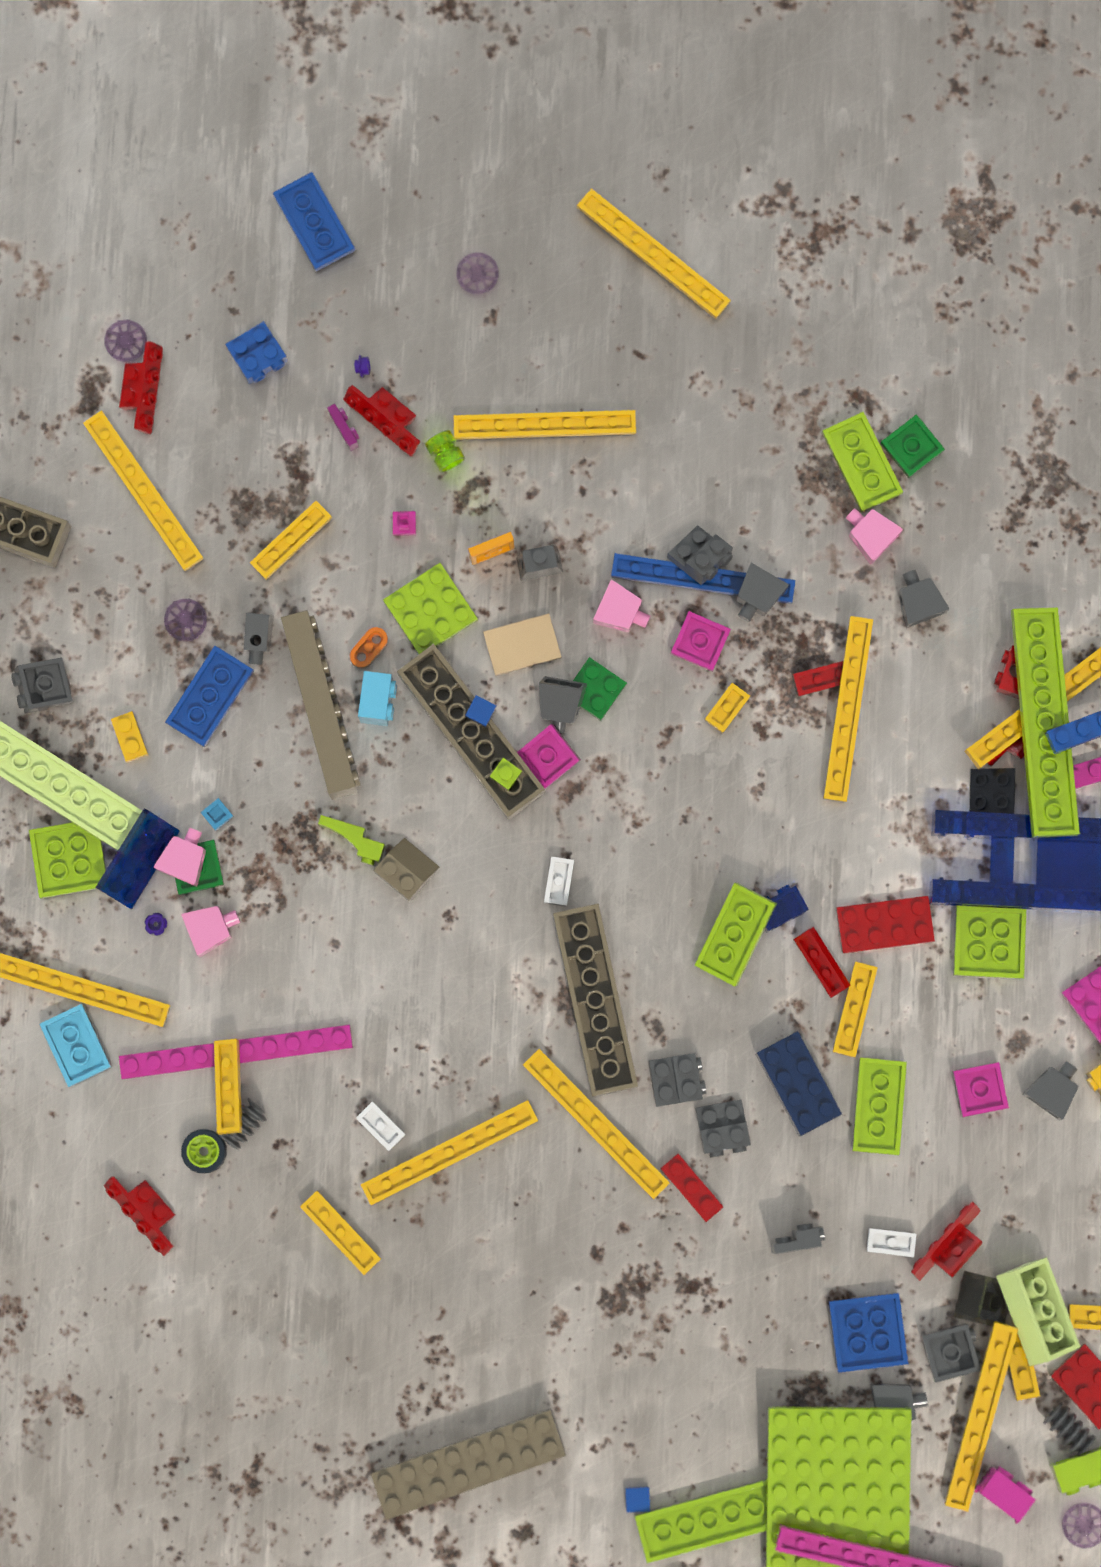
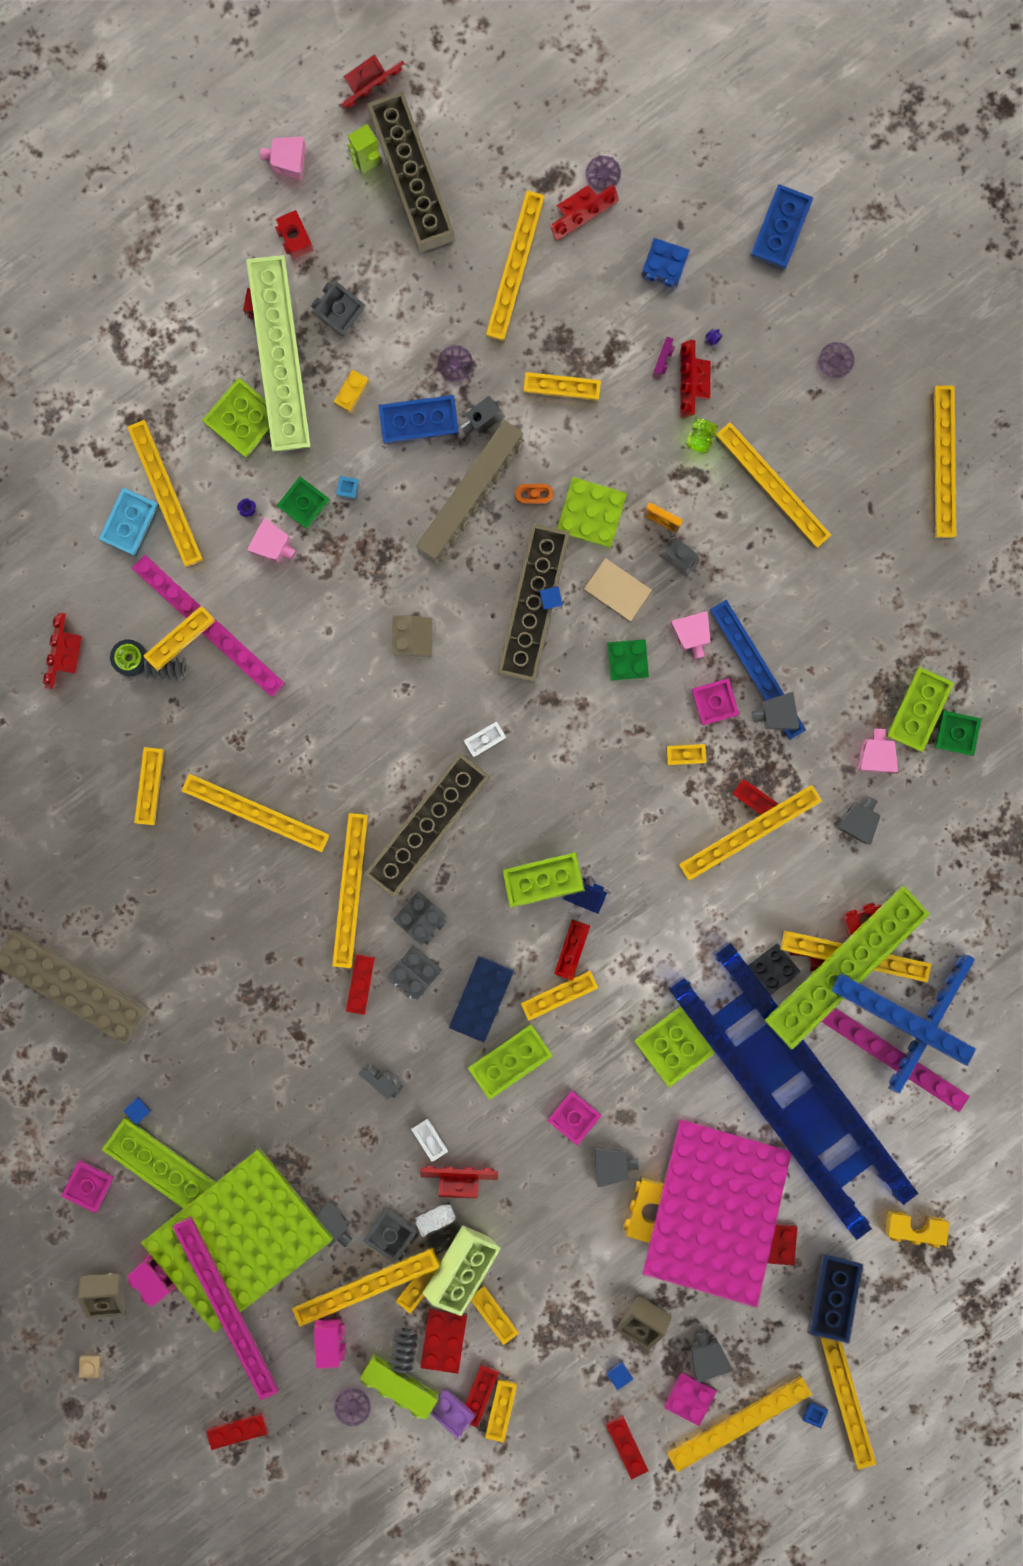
camera: 50 degrees right, 5 degrees up
clear blue plate [95,808,180,910] -> none
bright pink torso [154,828,206,887] -> none
lime slope [318,815,386,866] -> none
white plate [356,1102,406,1151] -> none
medium azure brick [358,671,397,726] -> none
dark pink tile [393,511,416,536] -> none
lime plate [490,758,522,791] -> none
dark pink plate [517,724,581,789] -> none
dark grey torso [539,676,587,733] -> none
dark grey plate [667,525,733,585] -> none
blue plate [828,1293,908,1373] -> none
red plate [836,896,935,954] -> none

